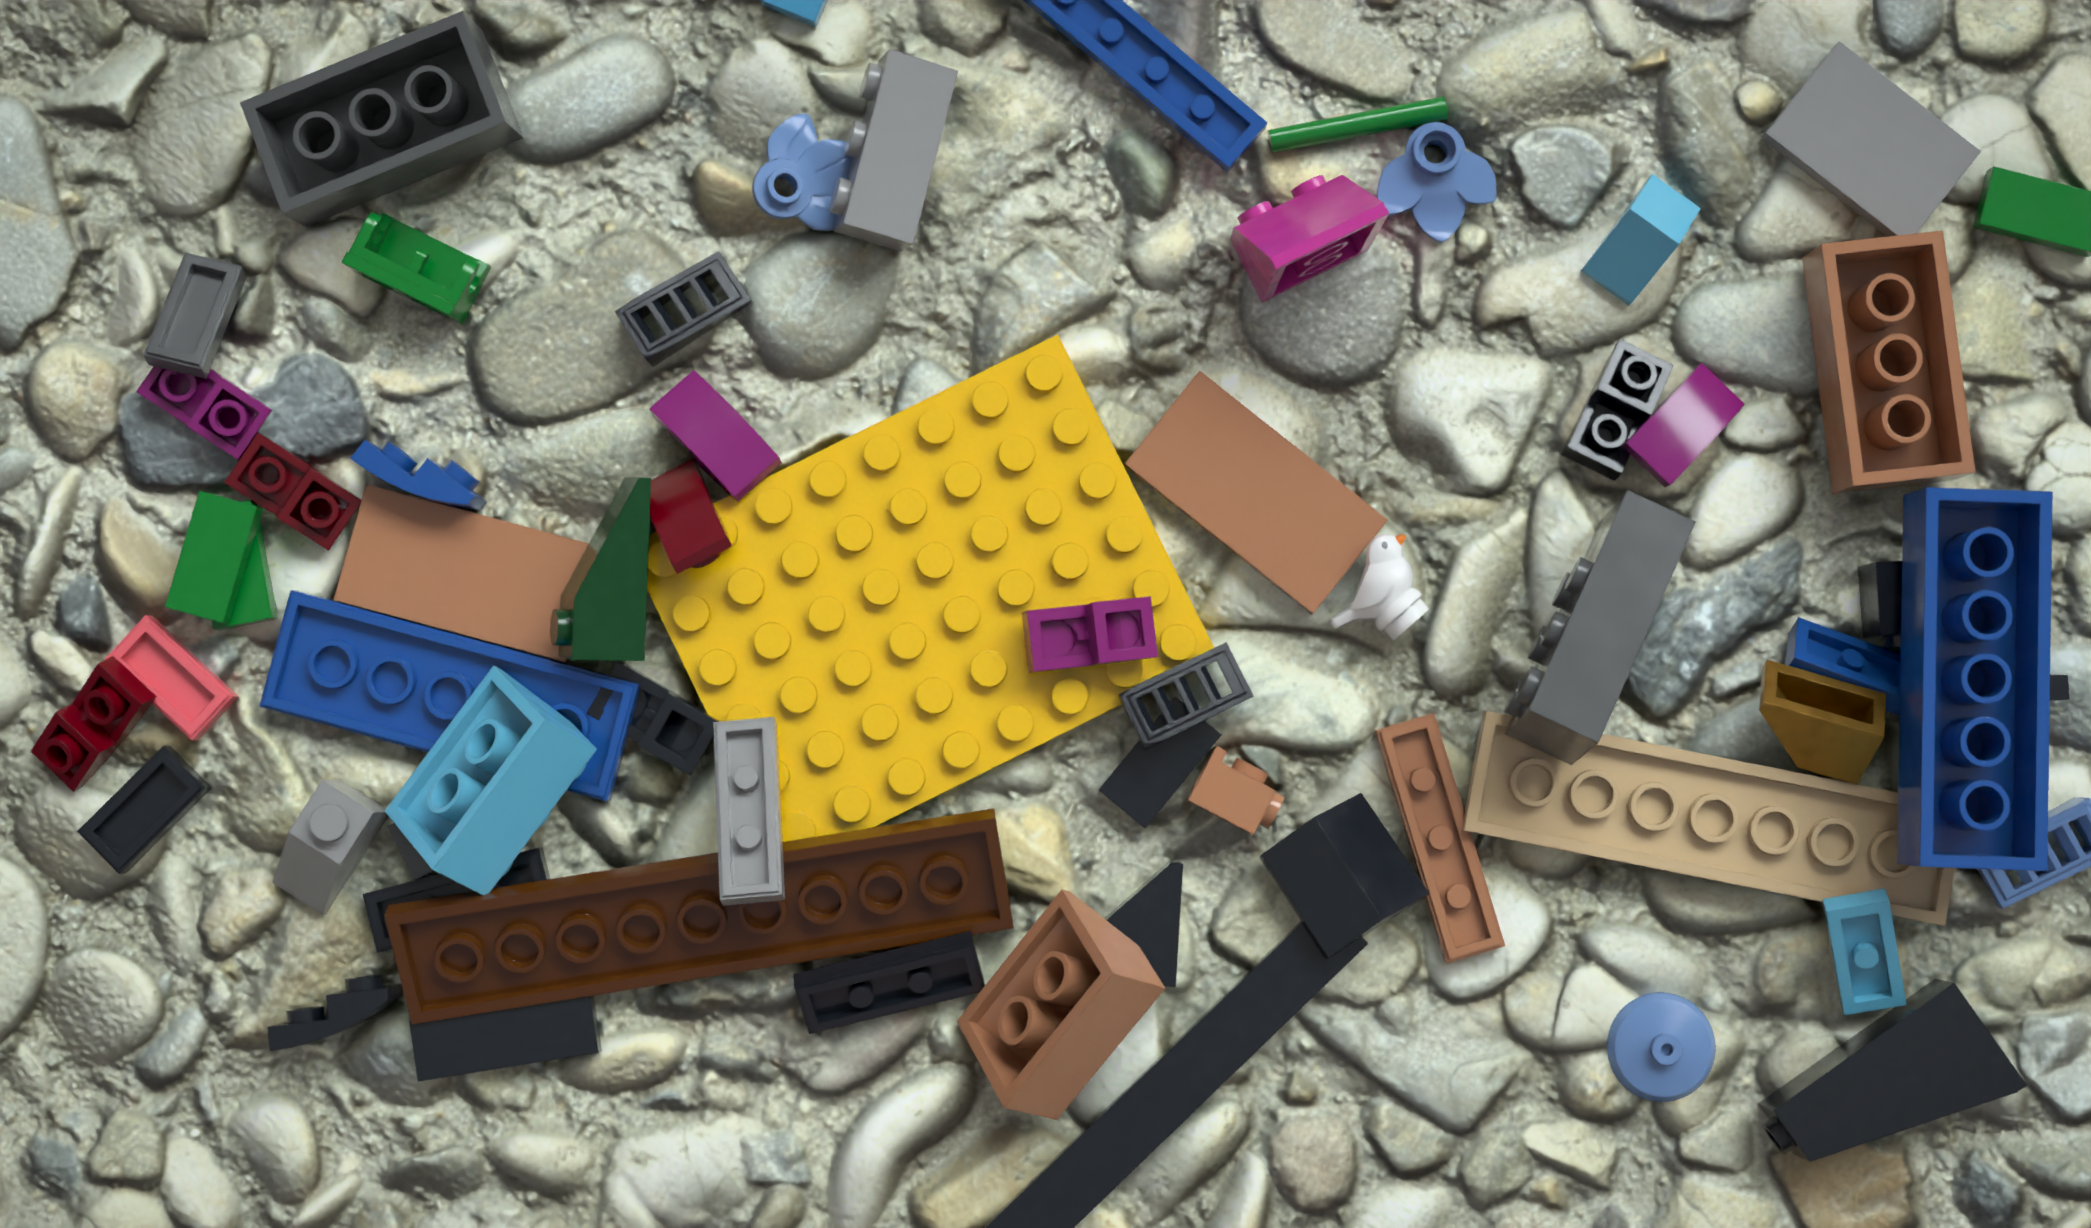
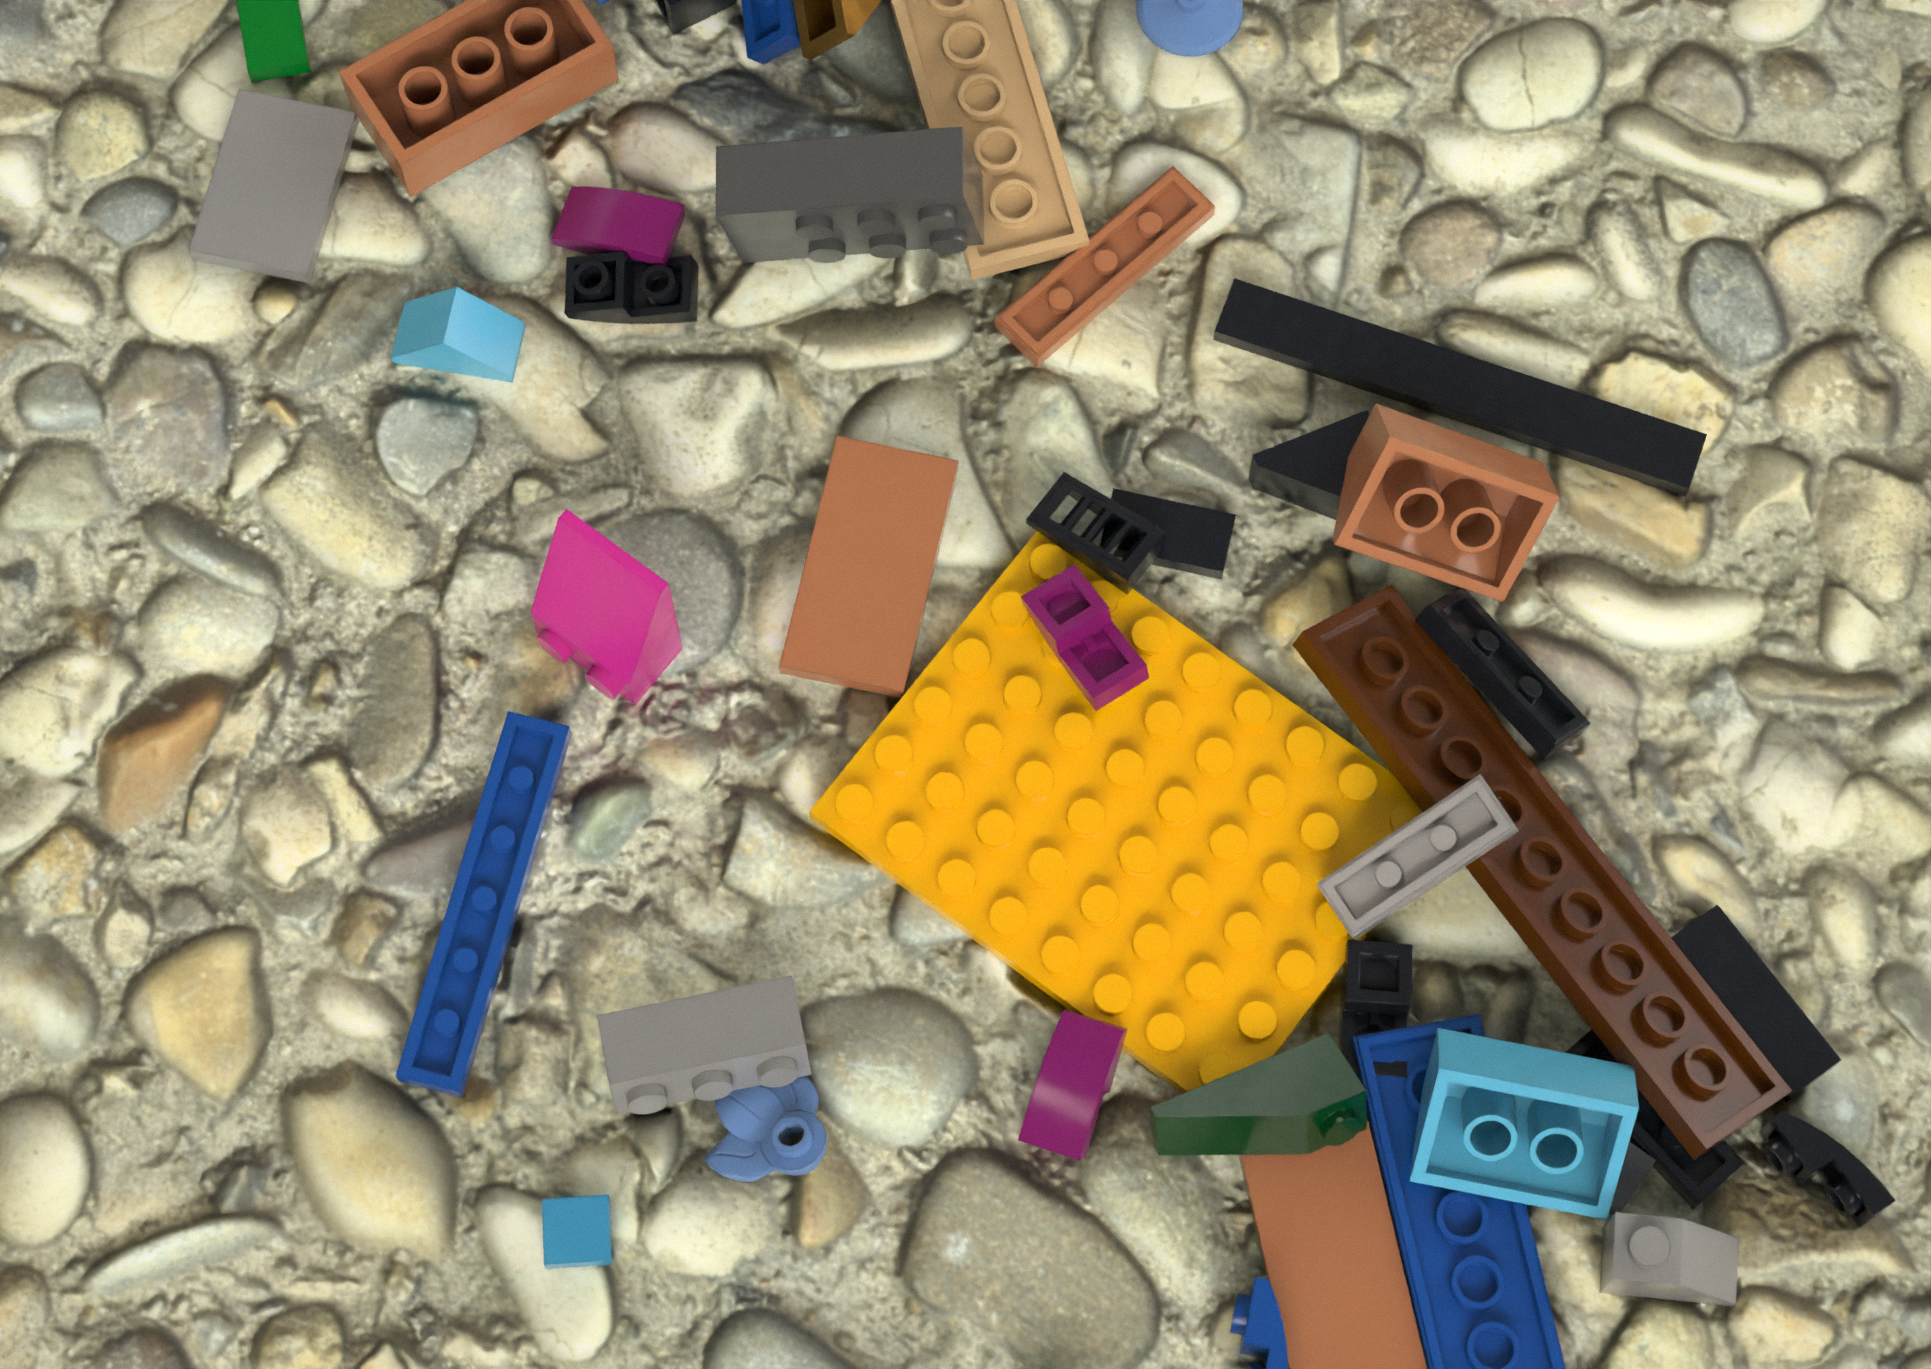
camera: 120 degrees left, 15 degrees down
black slope [614,251,752,367] -> none
dark red slope [650,459,732,574] -> none
nougat brick [1186,746,1285,835] -> none
black slope [1260,793,1429,959] -> none
green bar [1268,97,1448,153] -> none
white animal [1329,534,1430,641] -> none
medium blue plate [1377,122,1496,243] -> none

